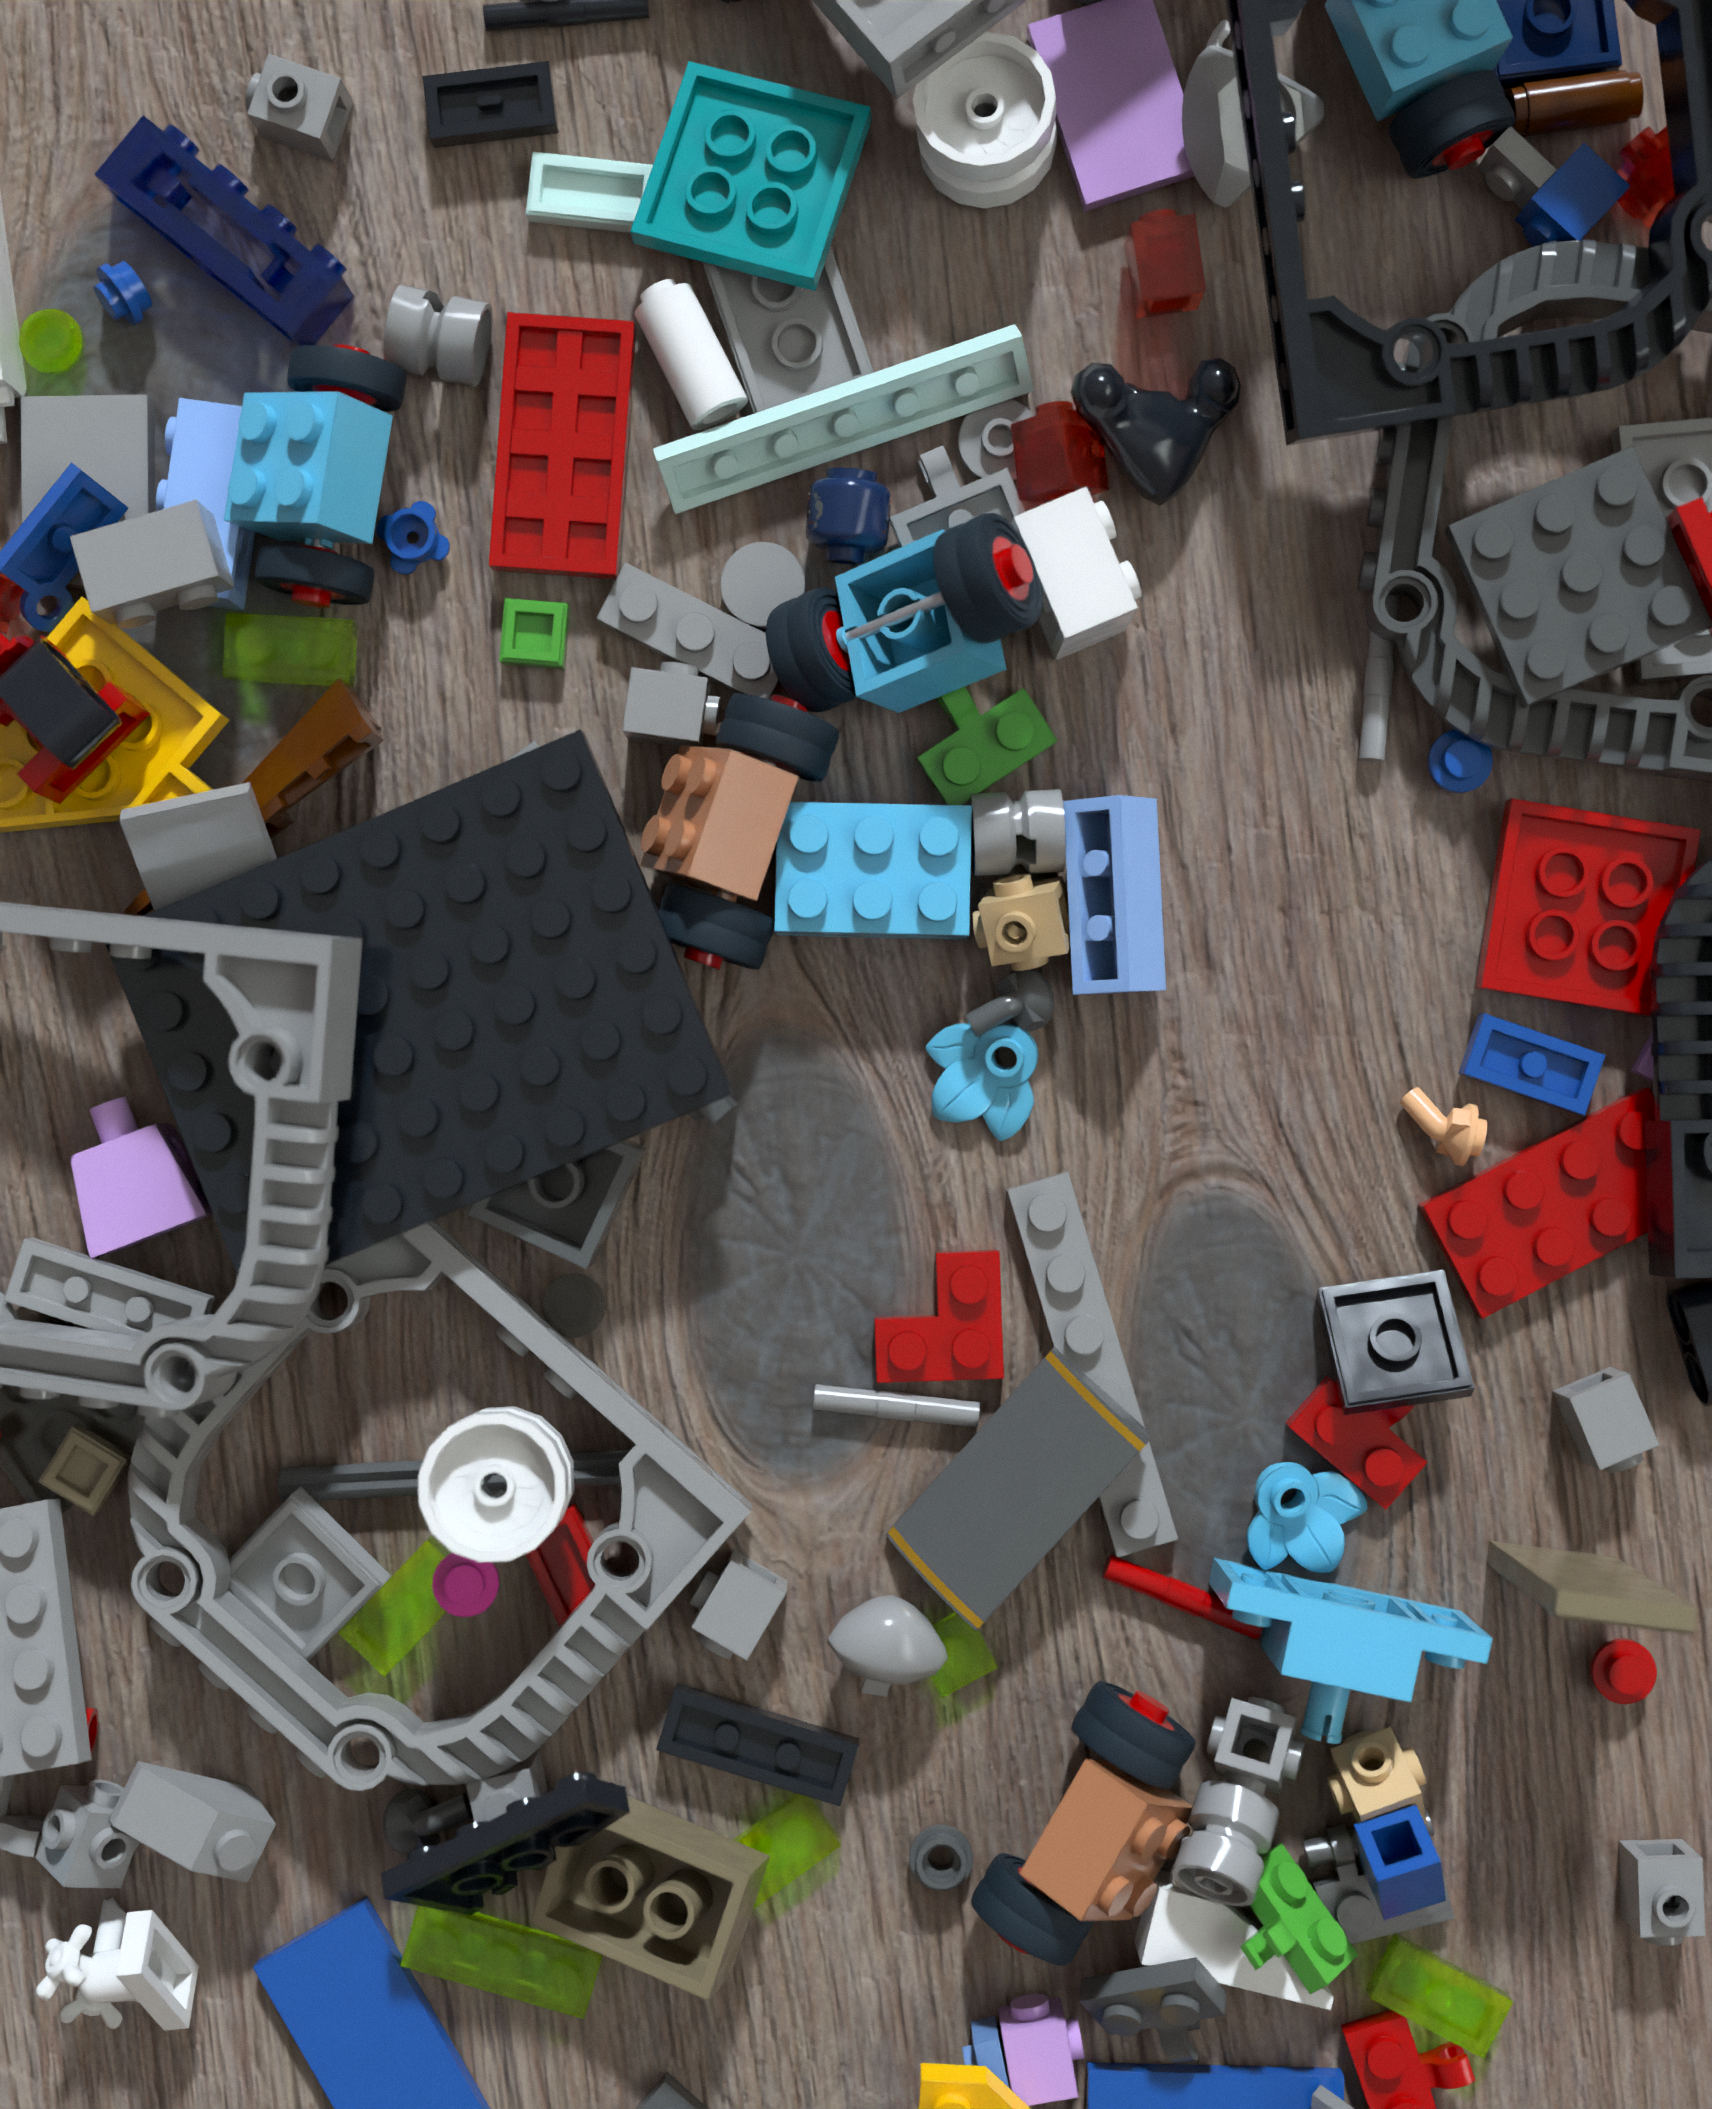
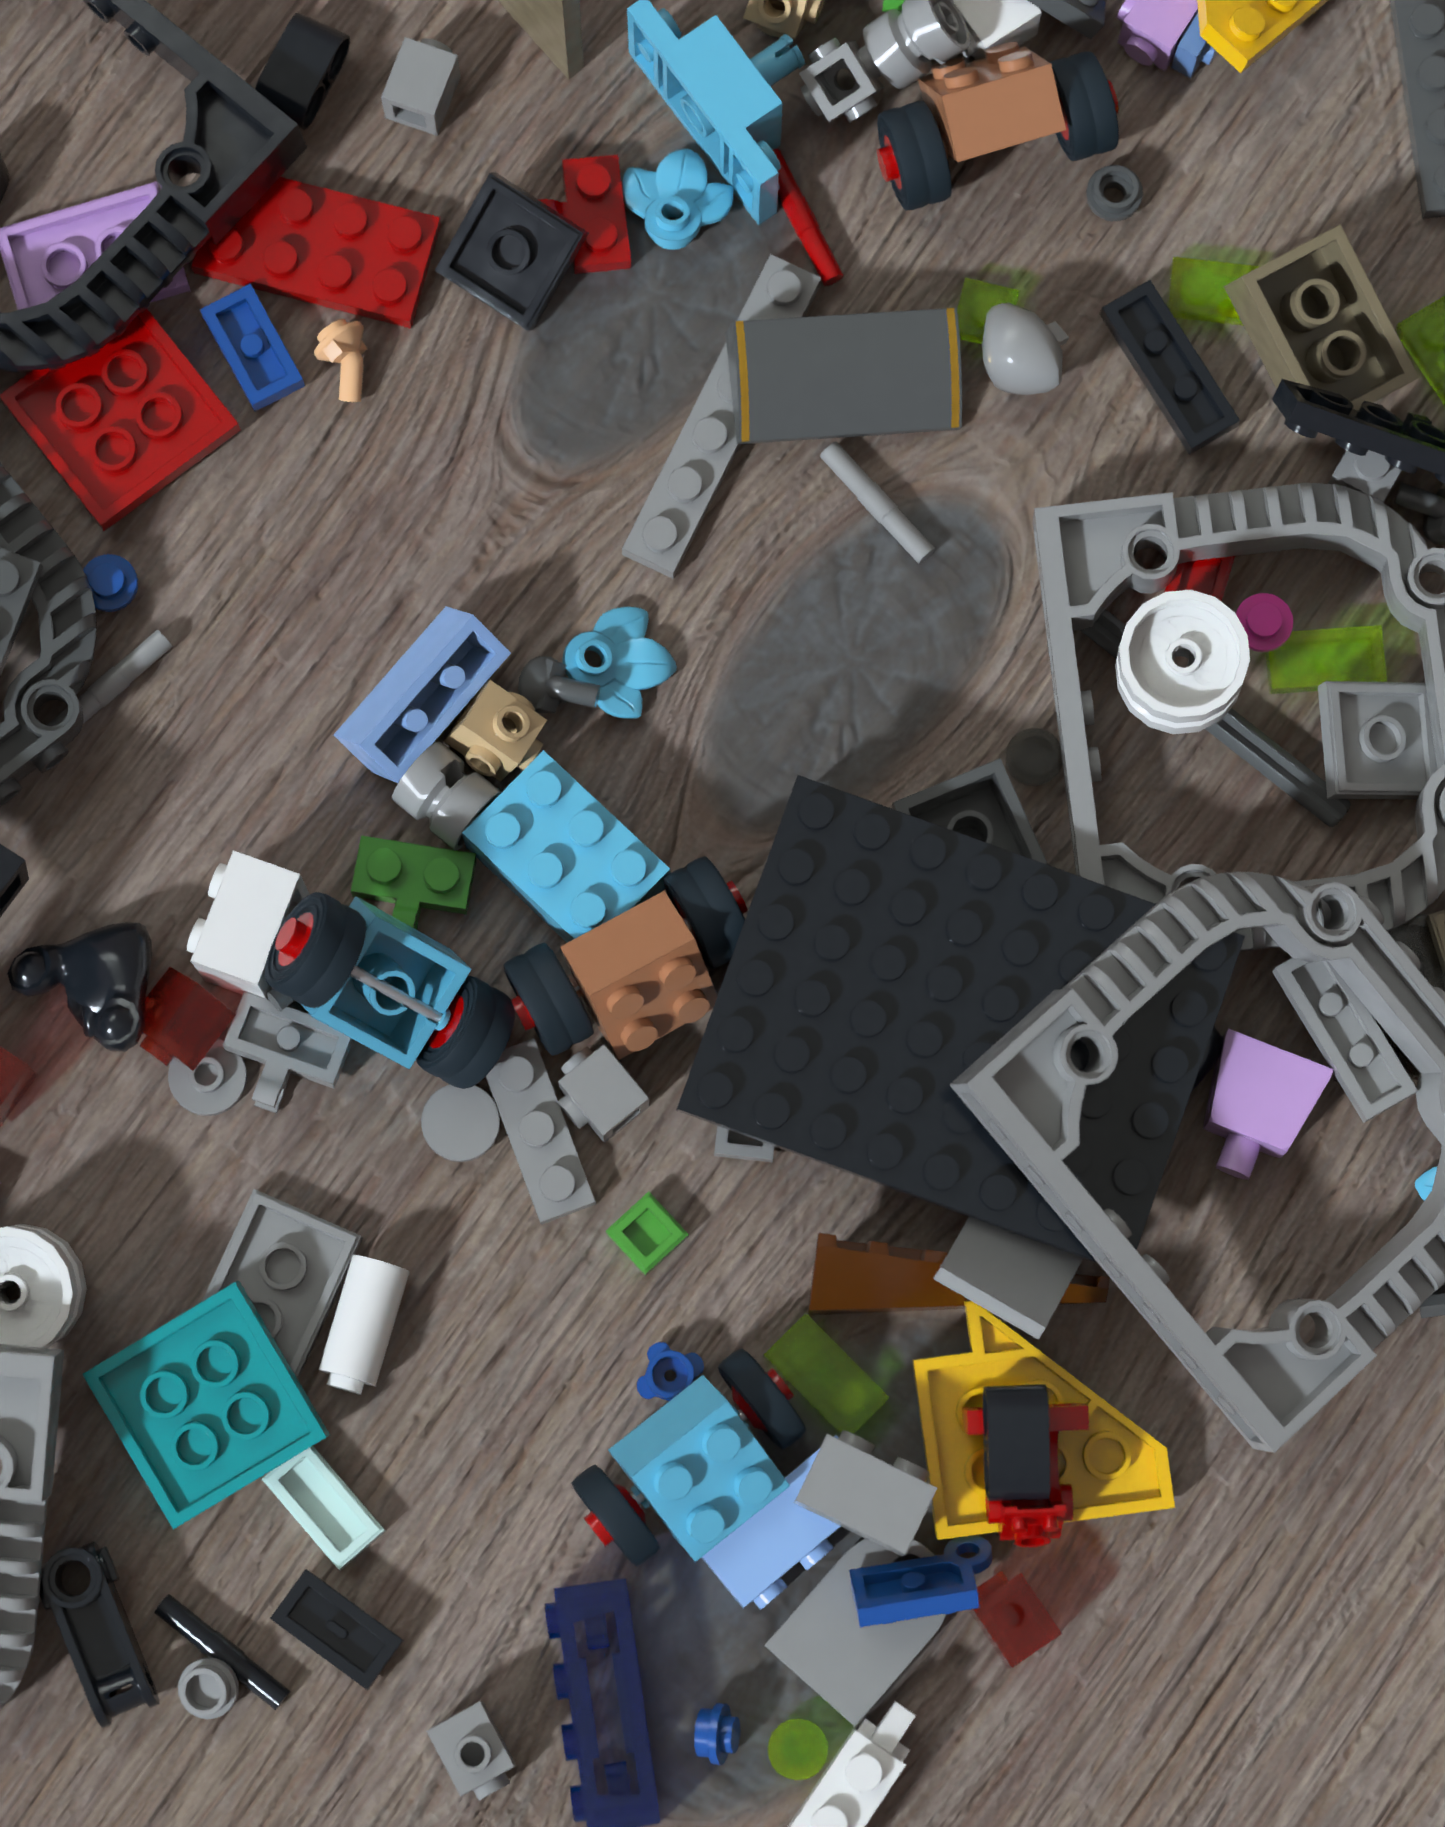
camera: 145 degrees left, 10 degrees down
light grey wheel [383,285,493,387] -> none
red plate [489,312,637,579] -> none
light aqua plate [653,324,1034,514] -> none
light grey brick [689,1549,788,1660] -> none
dark blue head [805,467,892,565] -> none
red plate [874,1250,1004,1383] -> none

